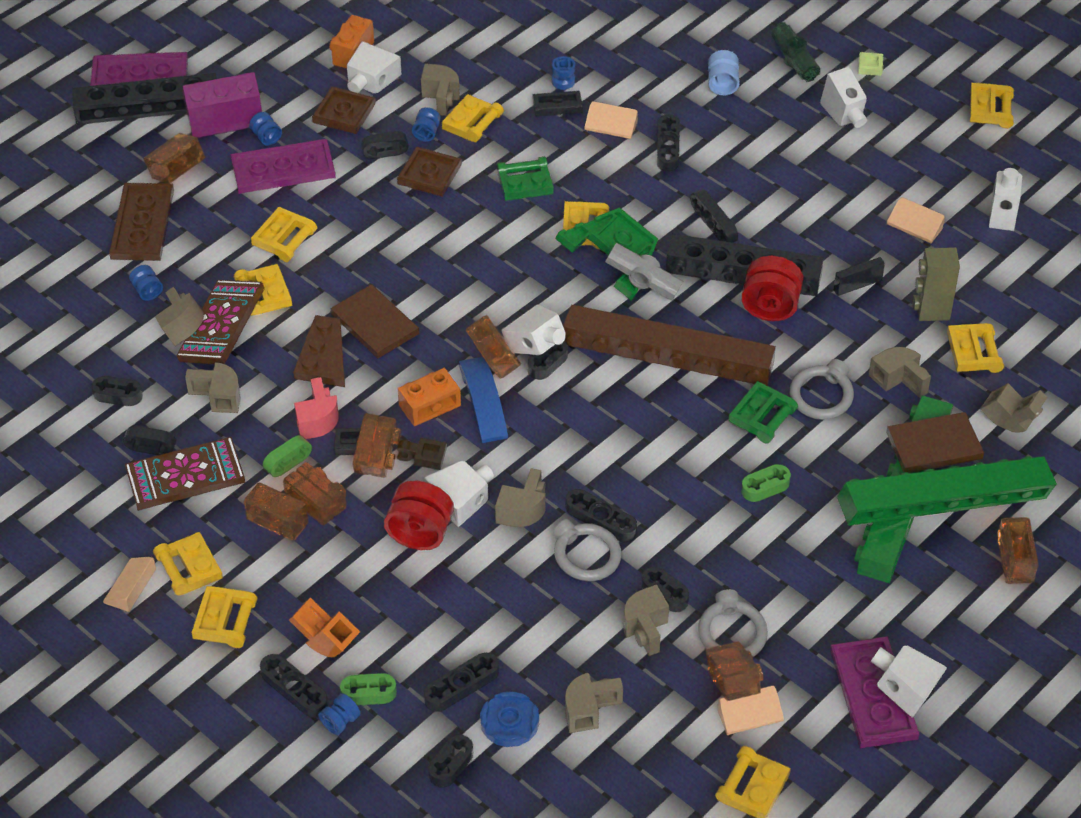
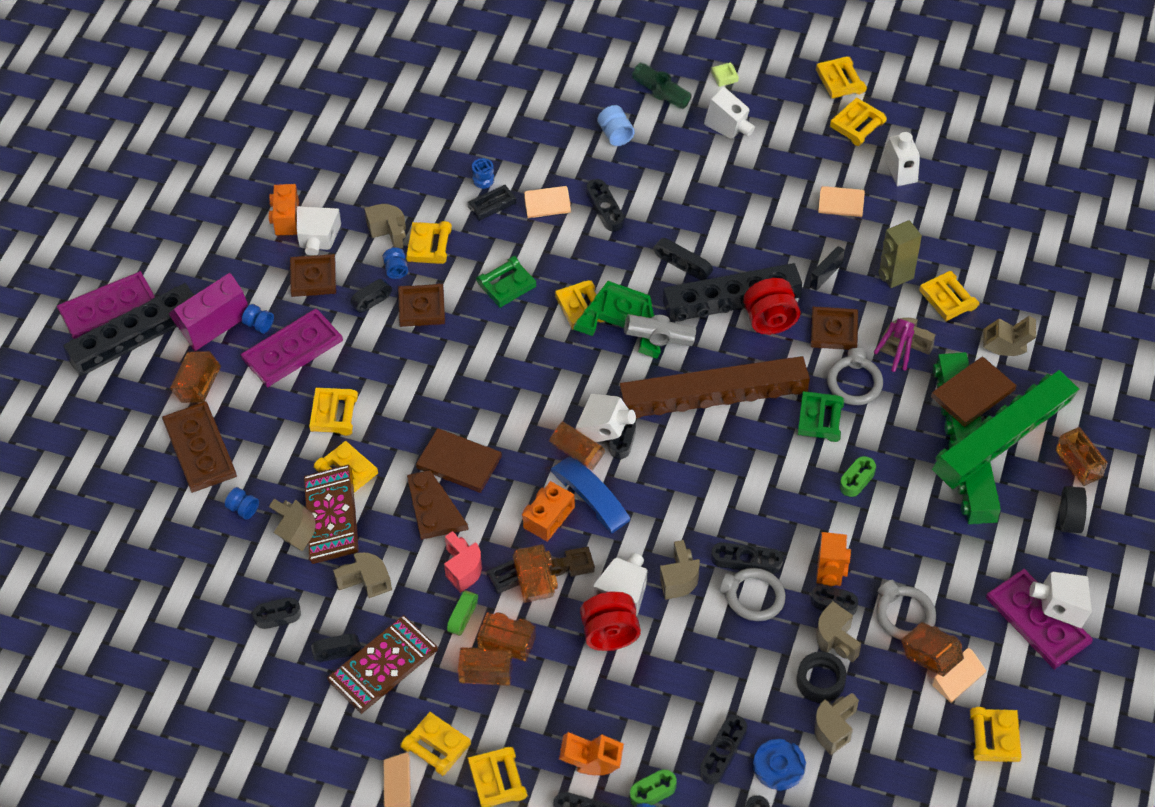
camera: 25 degrees left, 5 degrees up
none -> black tyre [797,651,847,703]
none -> reddish brown tile [811,306,858,350]
none -> orange brick [816,532,851,586]
none -> yellow plate [830,97,887,146]
none -> magenta plant [874,318,915,372]
none -> black tyre [1060,486,1087,533]

